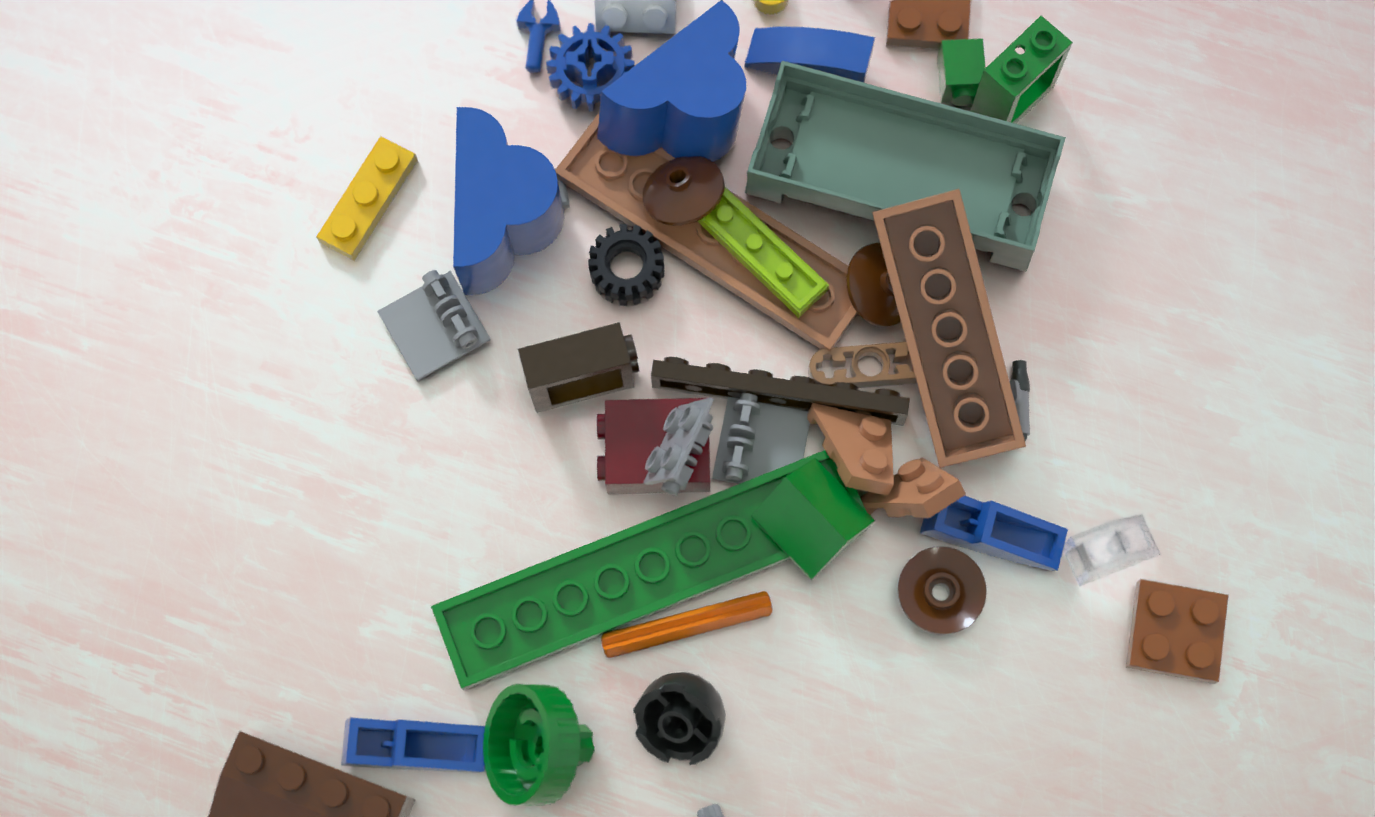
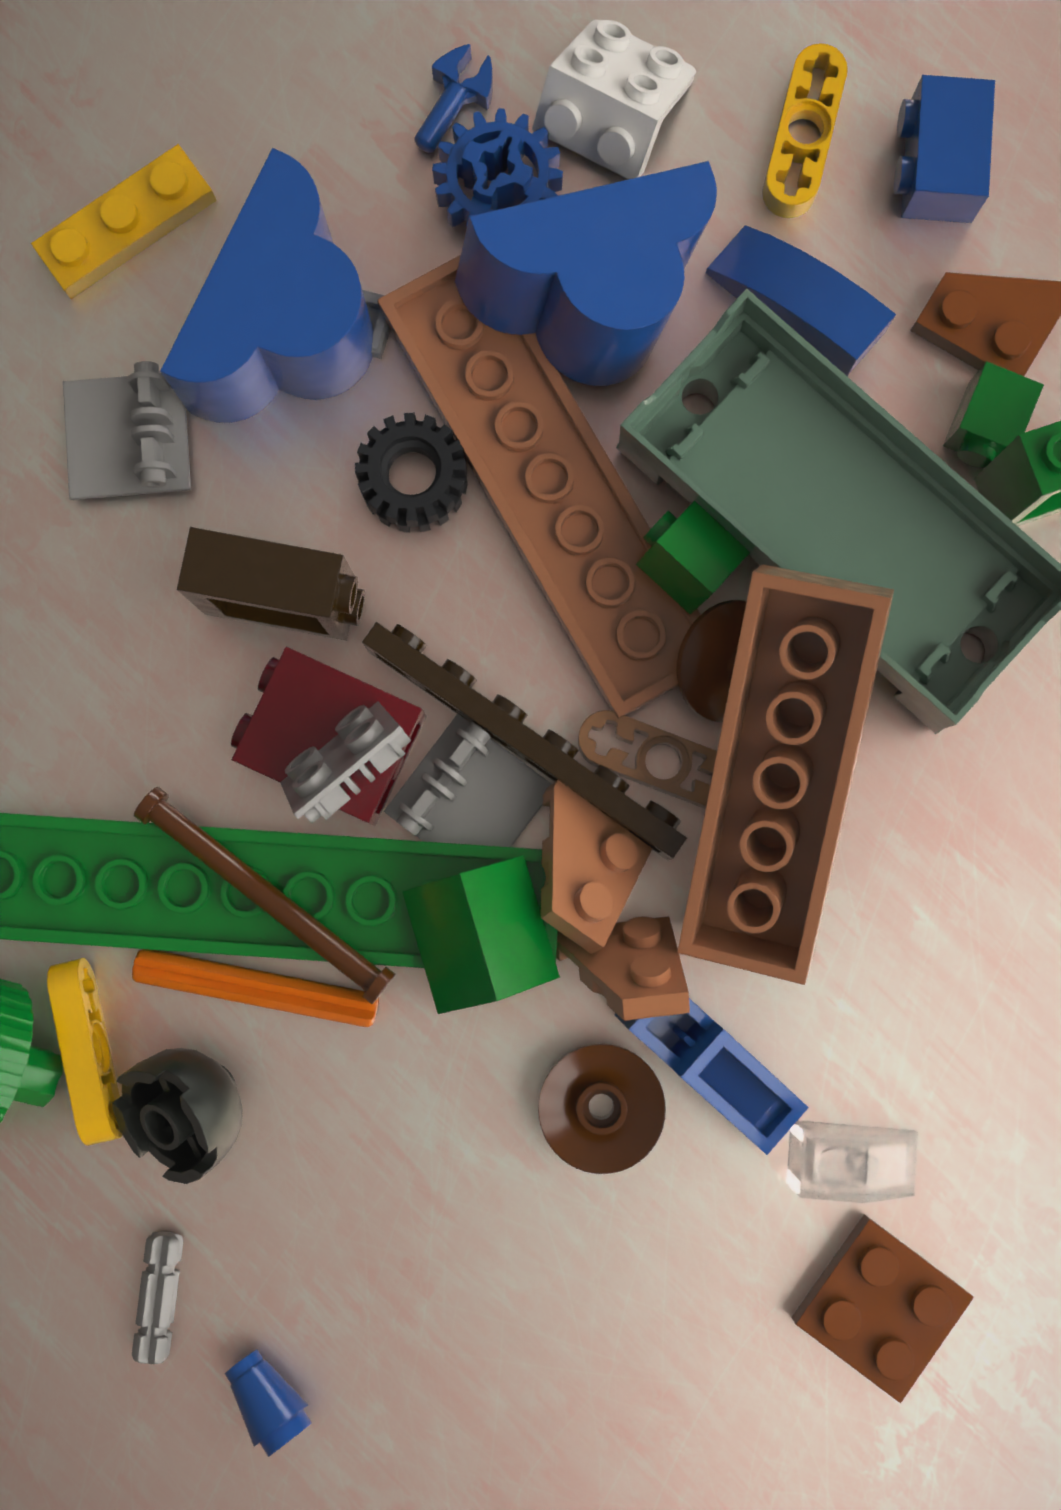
camera: 25 degrees right, 10 degrees up
reddish brown dish [643,156,725,226] -> none
lime tile [697,187,829,318] -> none
piece [1009,360,1030,441] -> none
none -> yellow beam [47,958,122,1146]
none -> reddish brown bar [134,787,396,1004]
none -> green brick [636,500,750,614]

